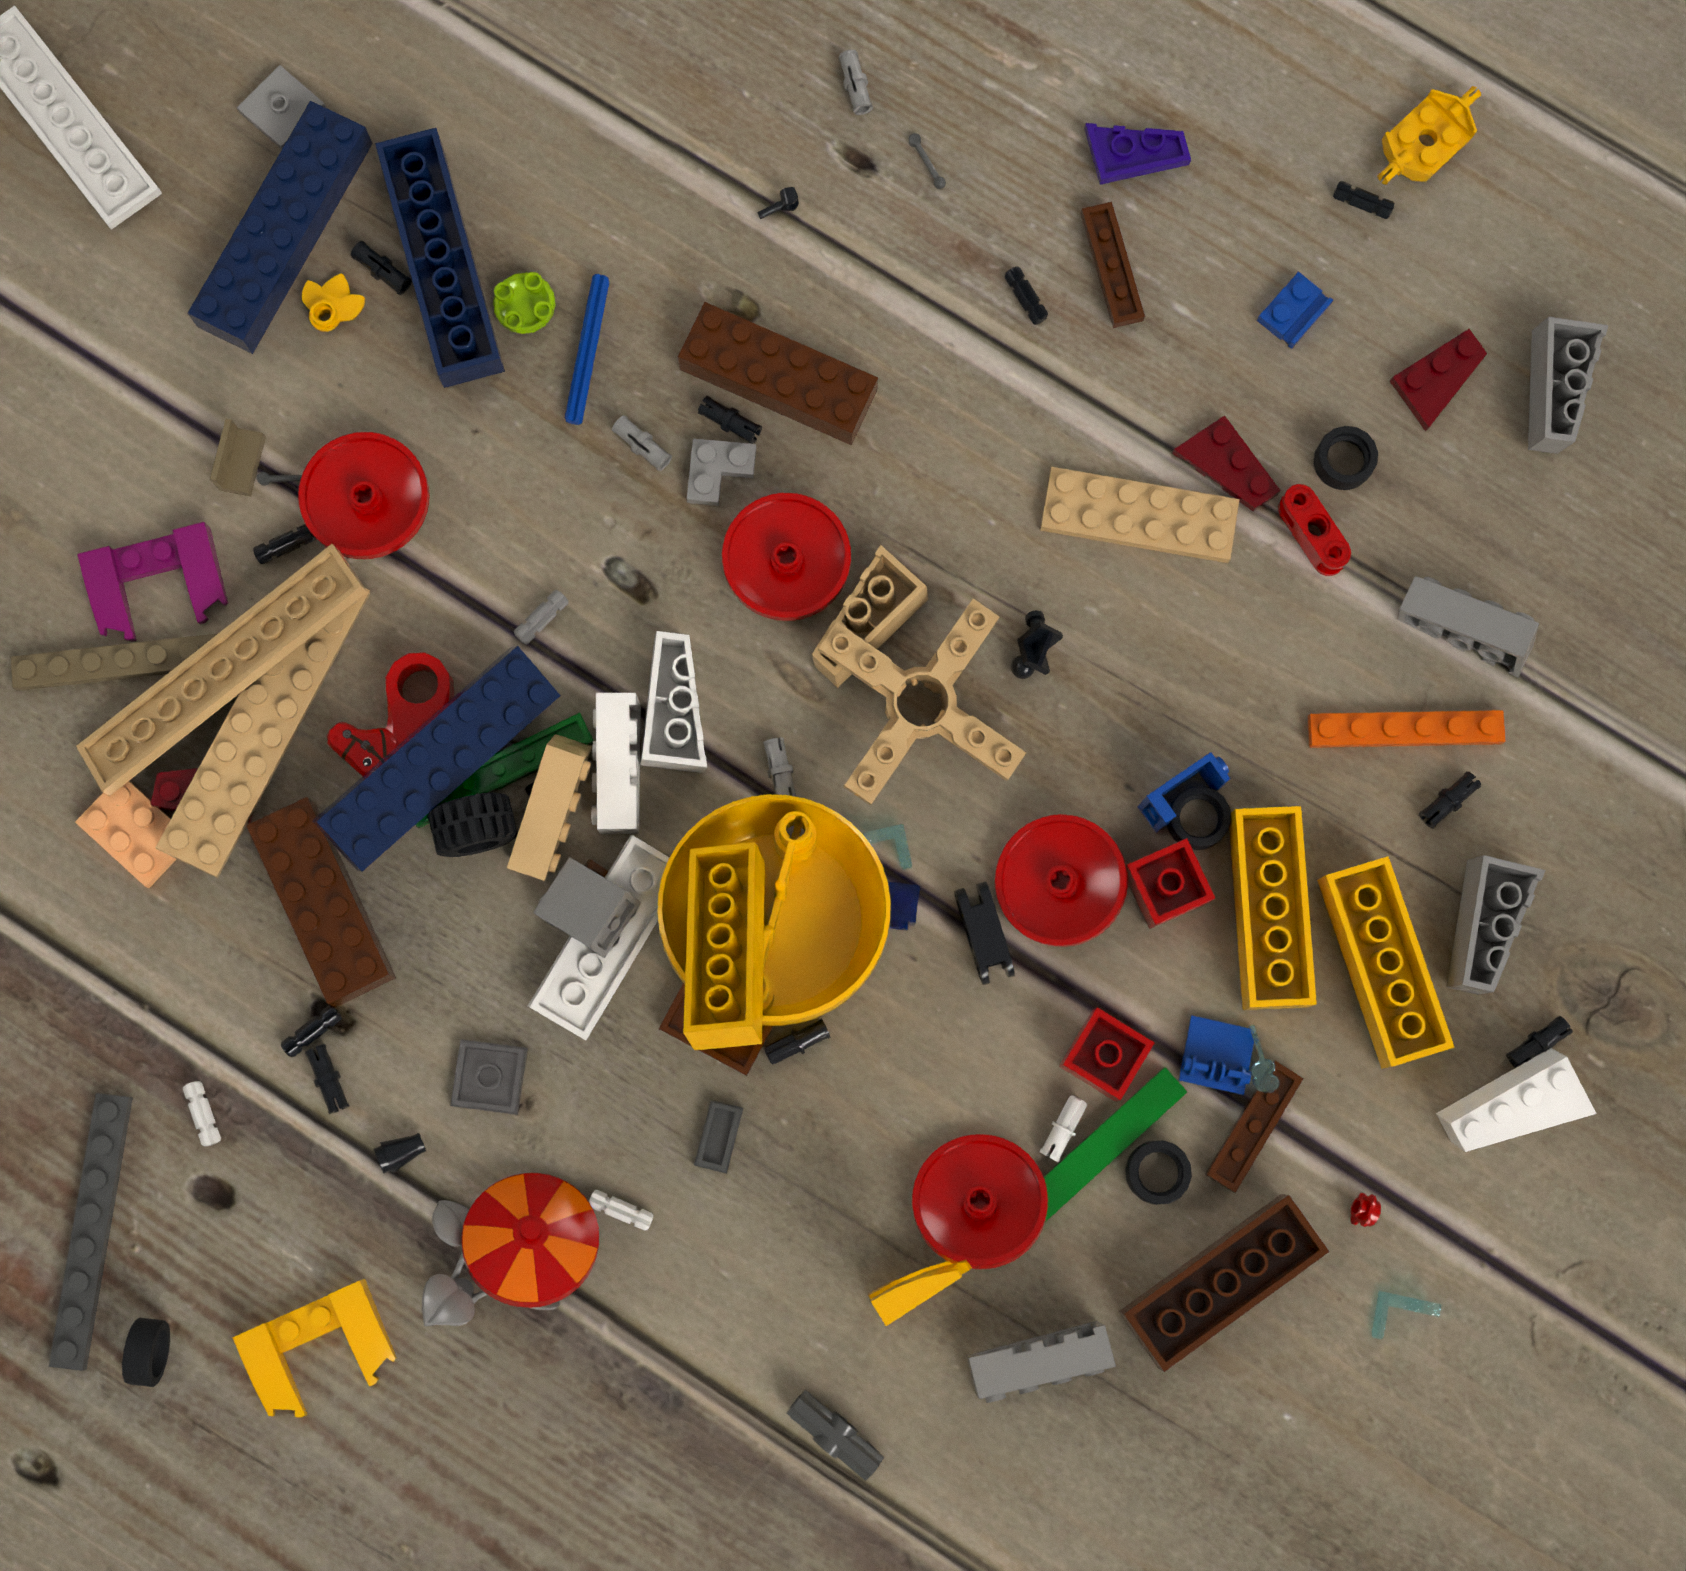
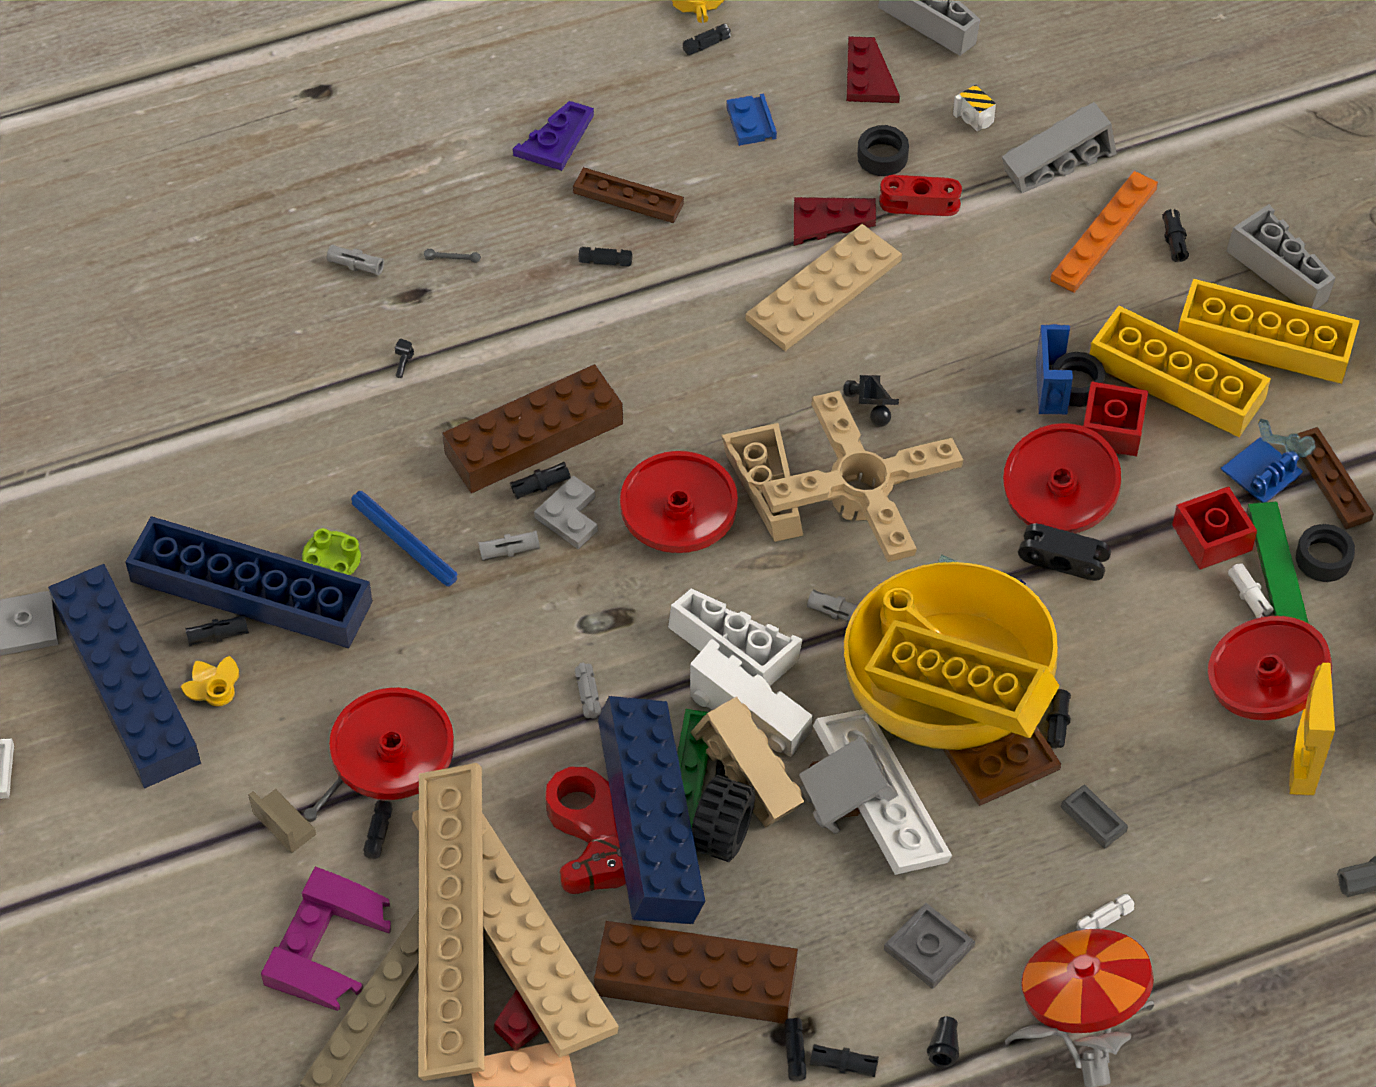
camera: 50 degrees left, 25 degrees down
none -> white brick [953,85,996,132]

